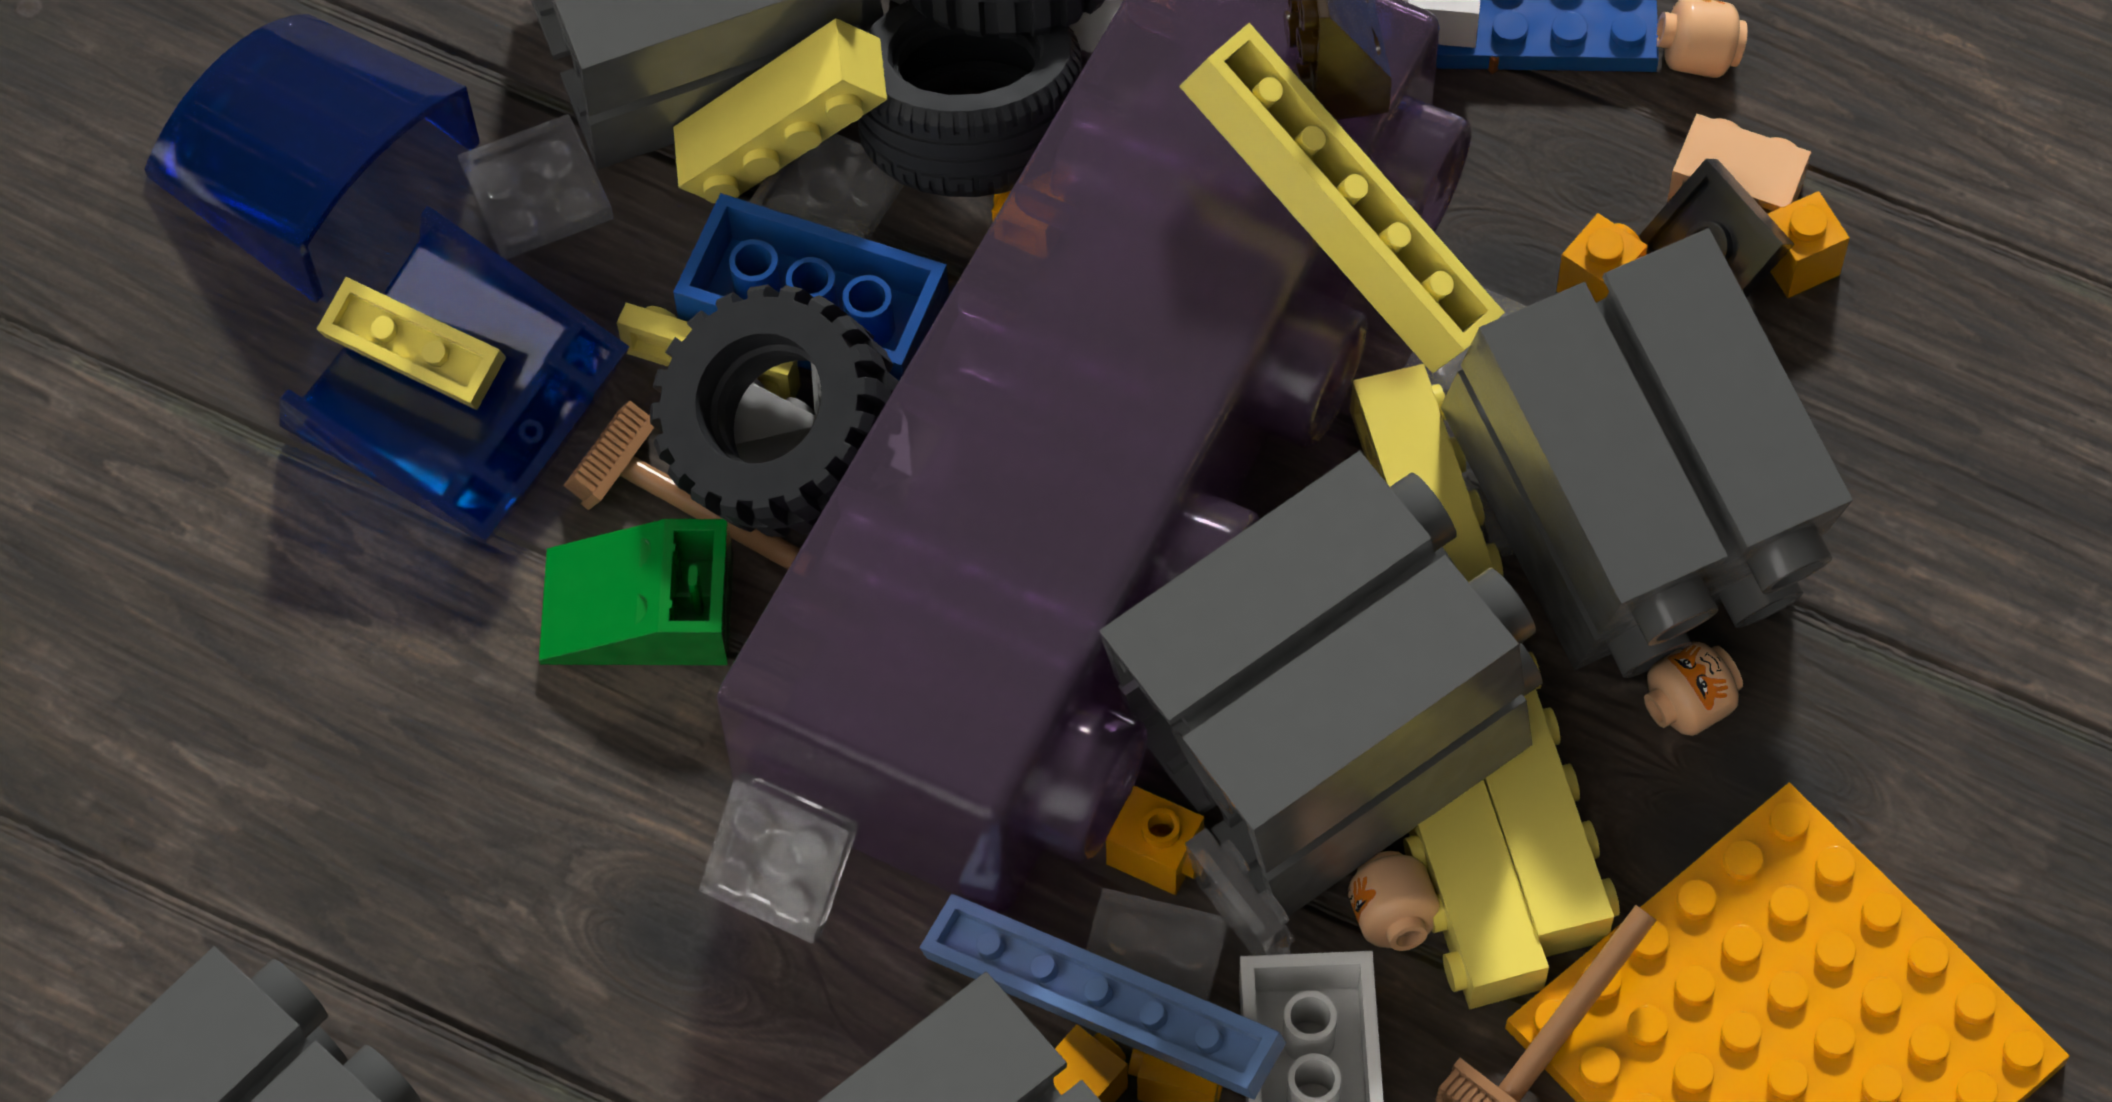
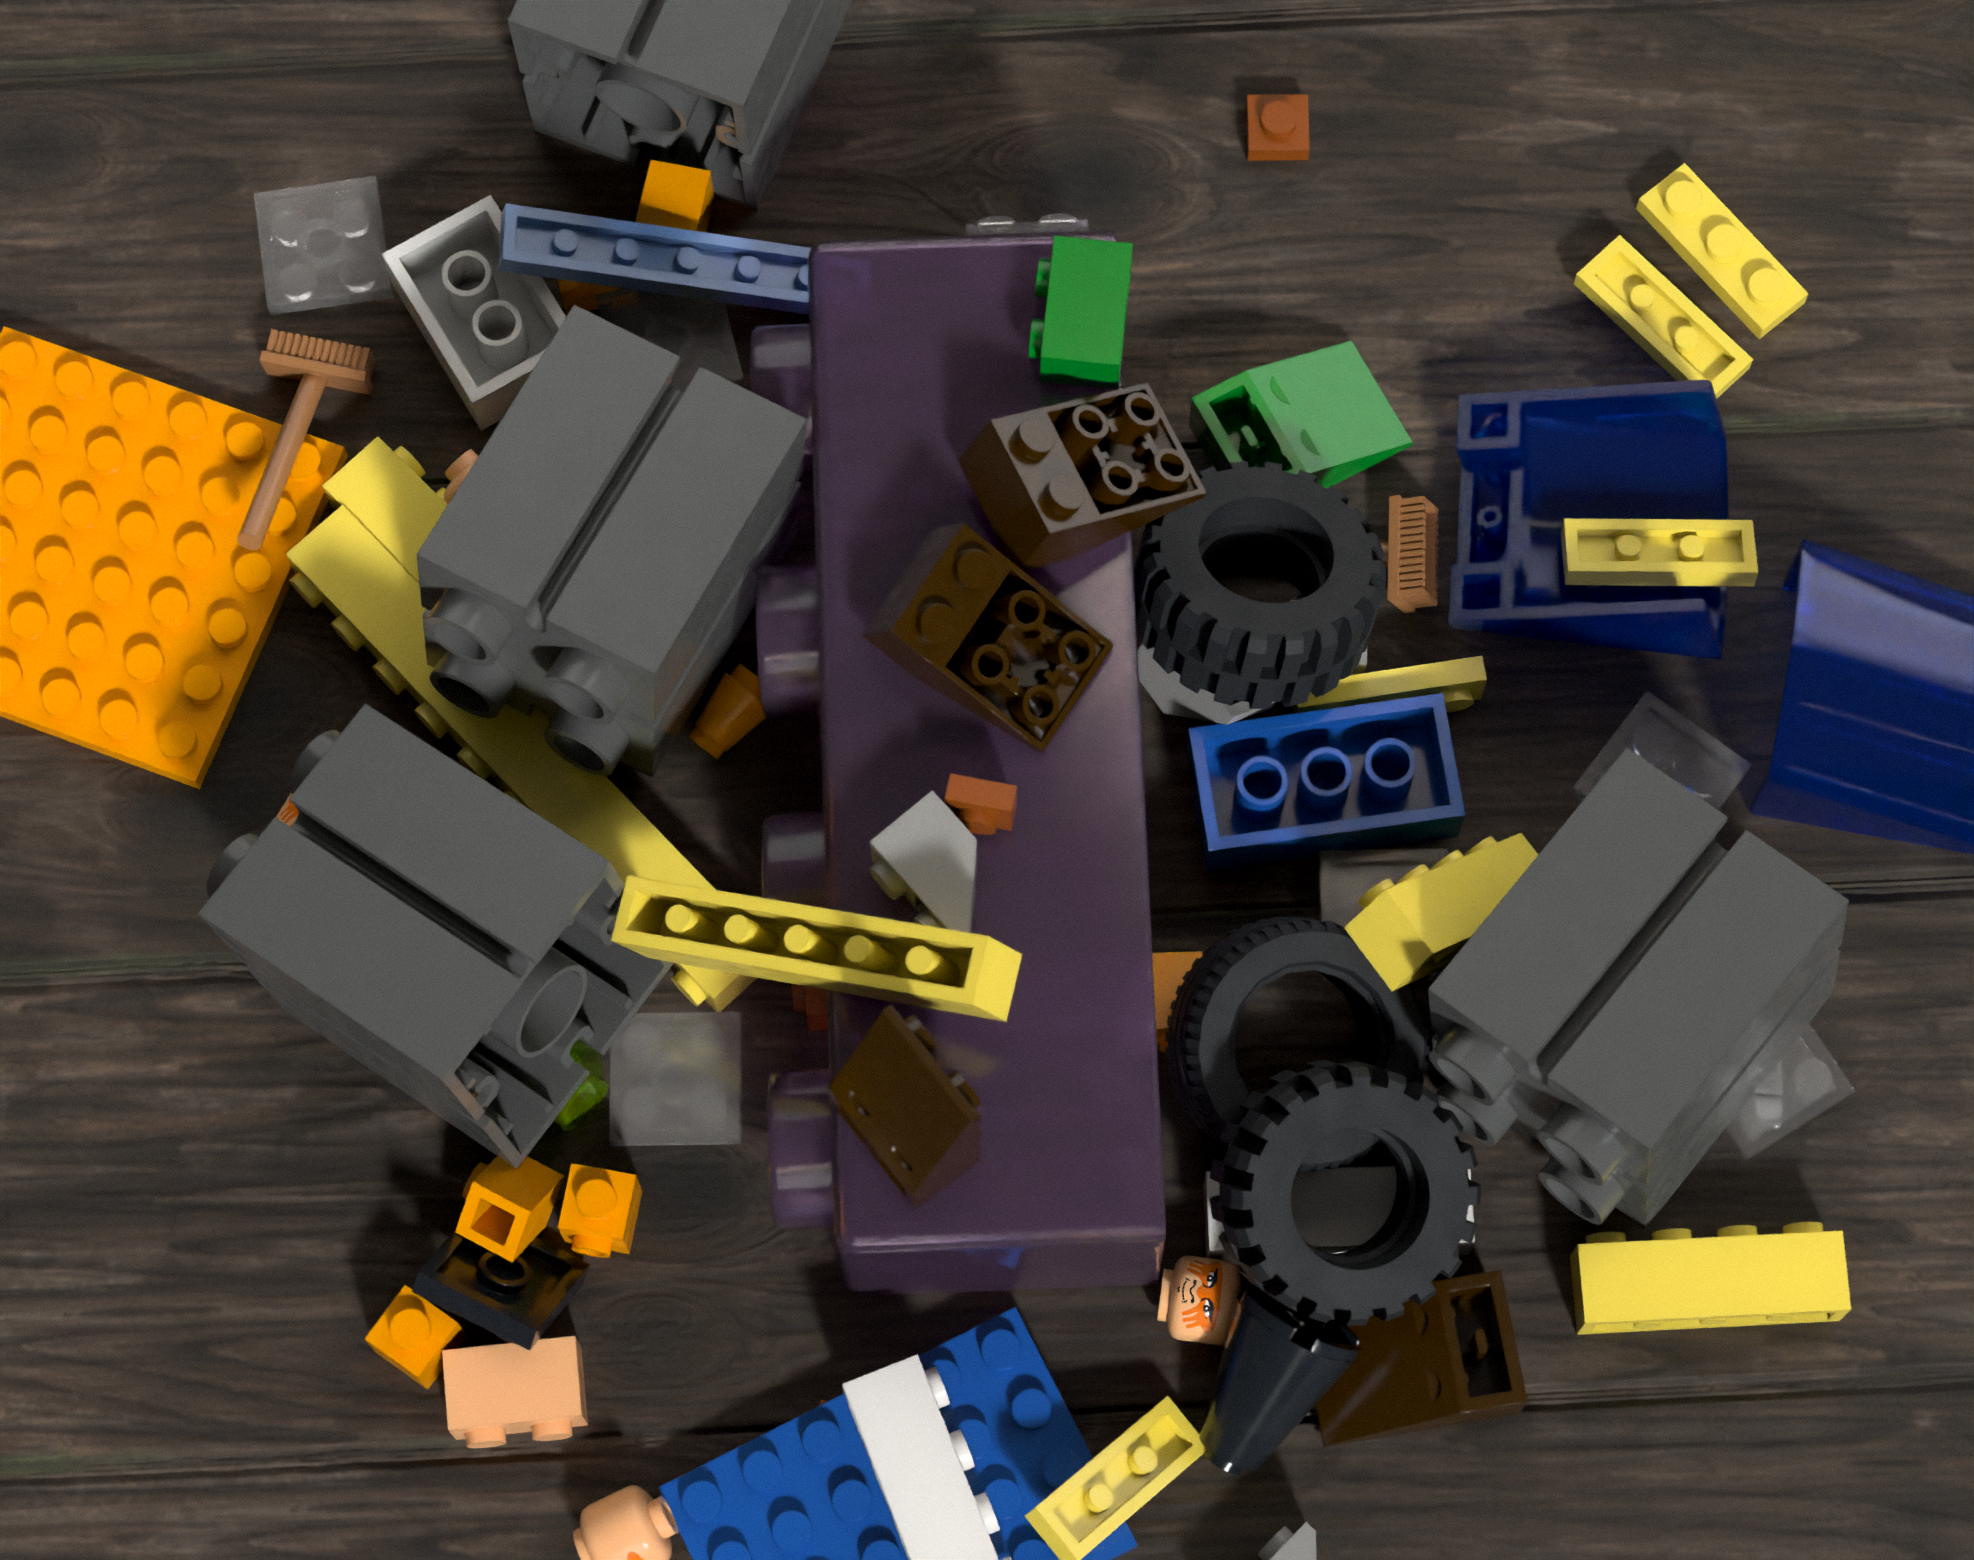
camera: 150 degrees right, 10 degrees up
none -> dark brown slope [861,523,1114,753]
none -> light grey slope [869,790,978,933]
none -> dark orange plate [945,773,1017,835]
none -> dark brown slope [958,382,1207,571]
none -> green brick [1029,236,1133,390]
none -> dark orange plate [1246,94,1310,161]
none -> light yellow plate [1573,235,1753,408]
none -> light yellow plate [1636,163,1808,339]

